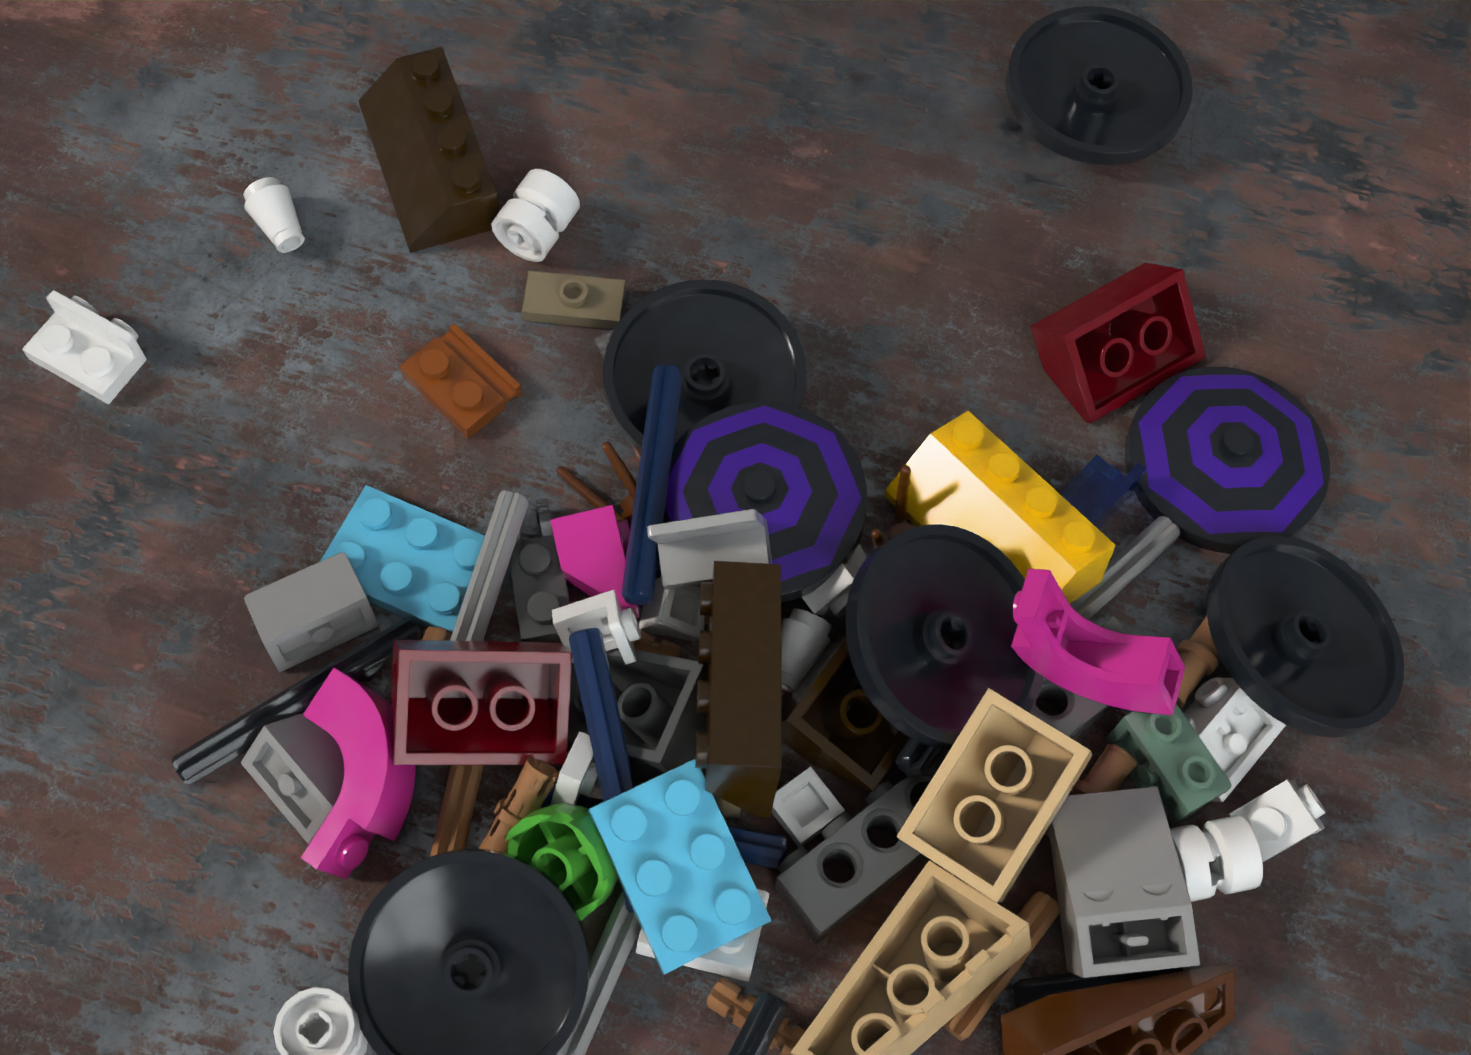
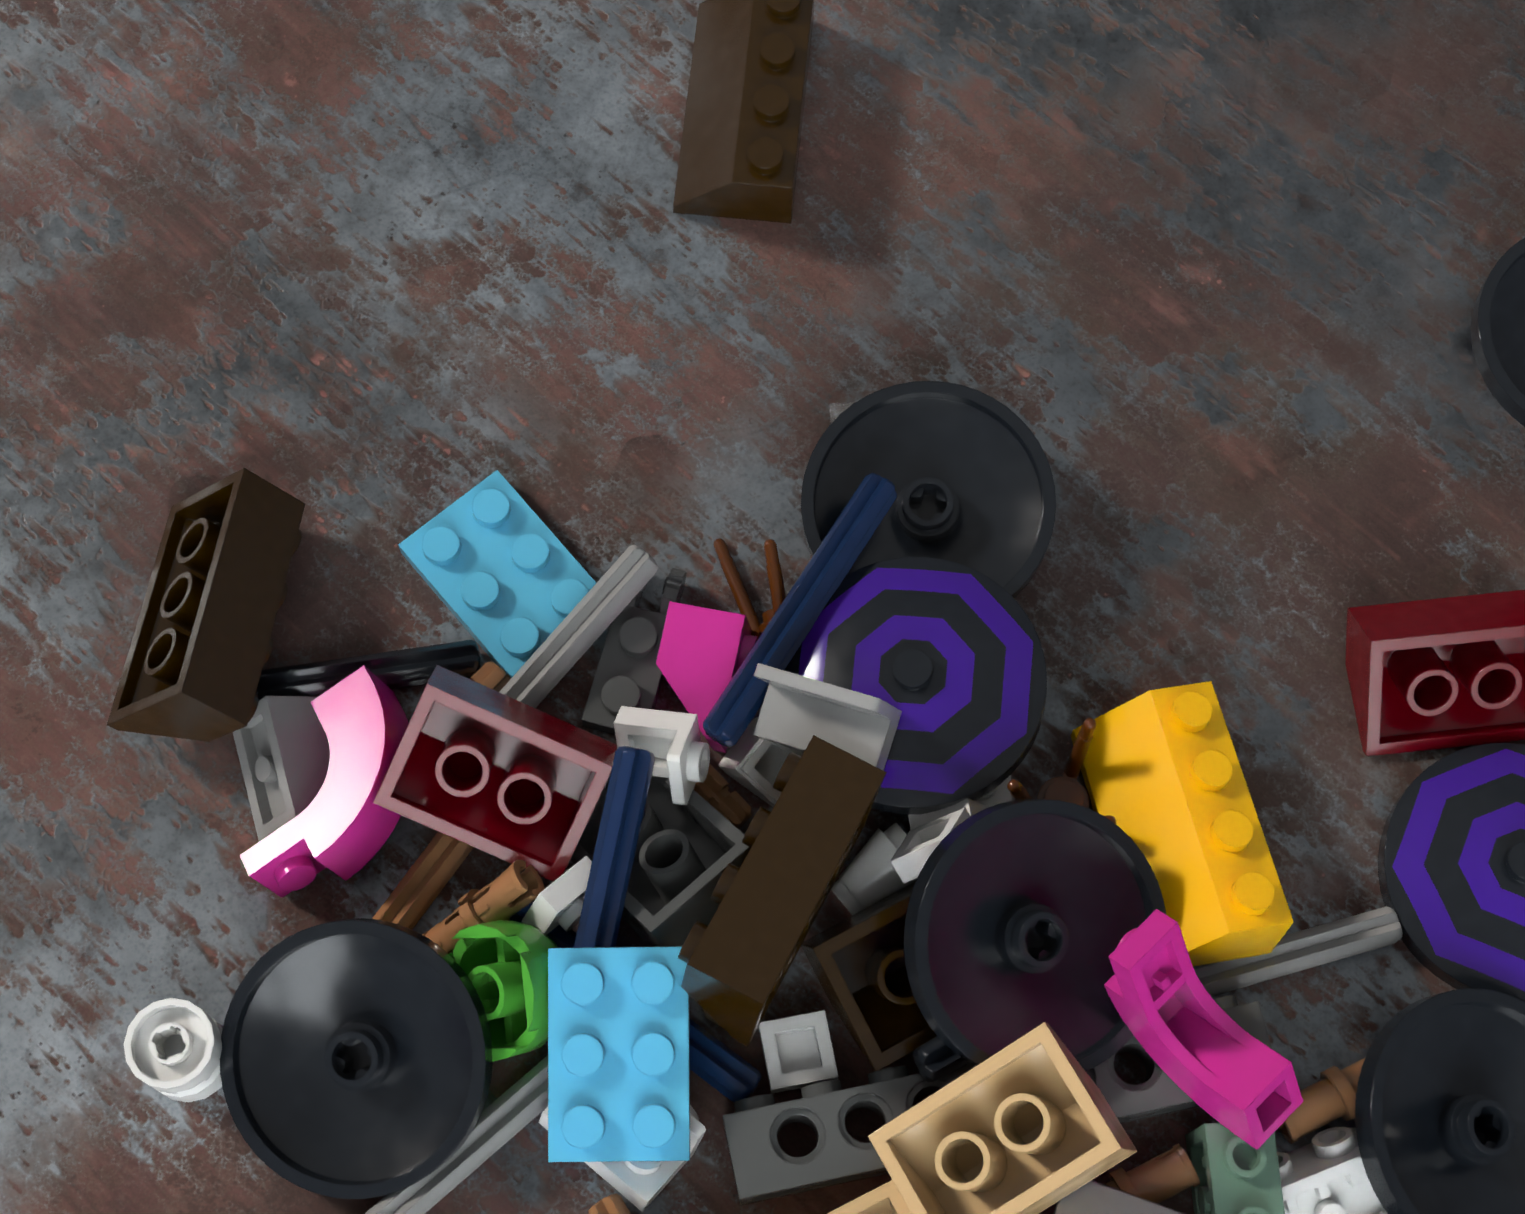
camera: 30 degrees right, 5 degrees up
white bracket [22,290,147,404] -> none
white cone [243,177,305,253] -> none
light grey panel [244,552,380,673] -> none
dark orange plate [399,323,523,439] -> none
white wheel [491,169,580,262] -> none
dark tan plate [522,270,626,330] -> none
clear blue panel [1060,455,1147,530] -> none
none -> dark brown slope [107,468,305,742]
none -> white plate [890,808,971,883]

